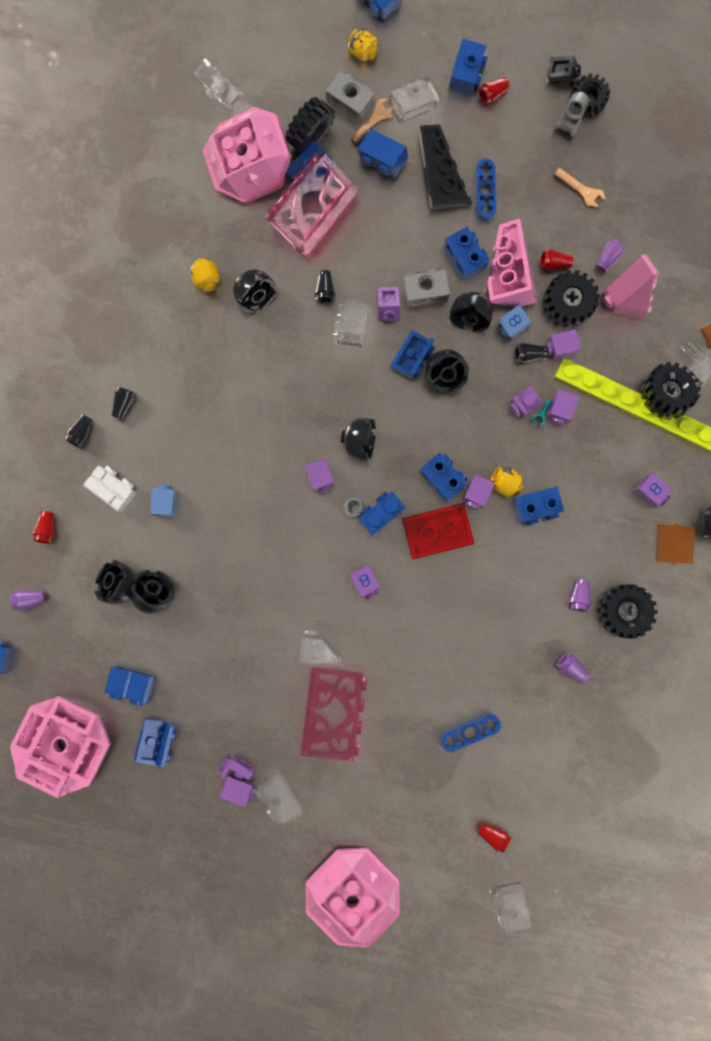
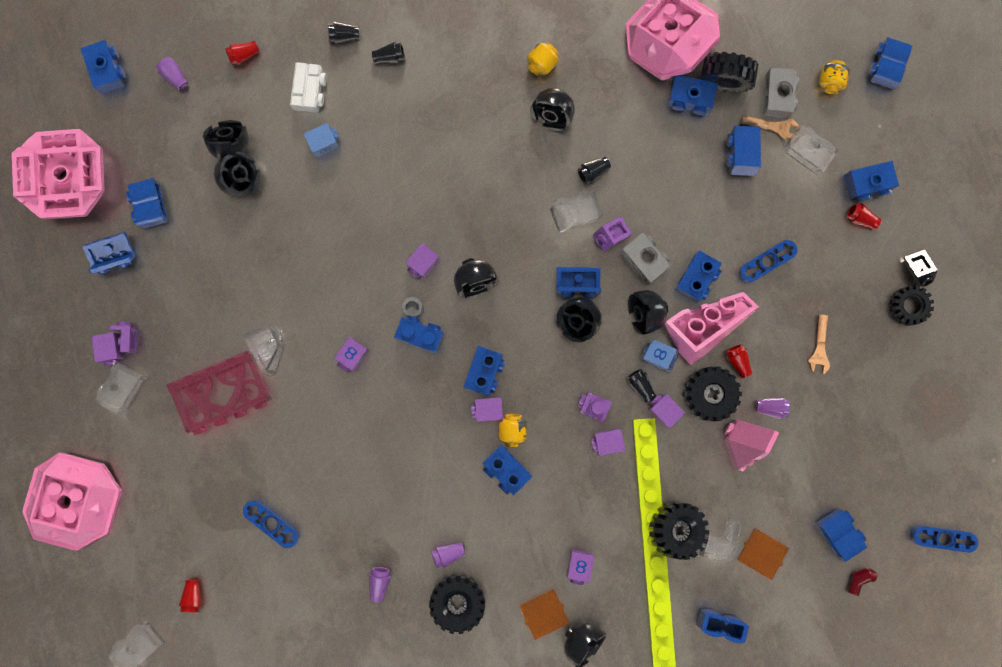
camera: 60 degrees right, 0 degrees up
clear pink fence [265,153,360,255] -> none
red tile [402,503,475,560] -> none
black wing [418,124,472,209] -> none
teal hand [532,399,552,427] -> none
light grey piece [555,92,589,137] -> none

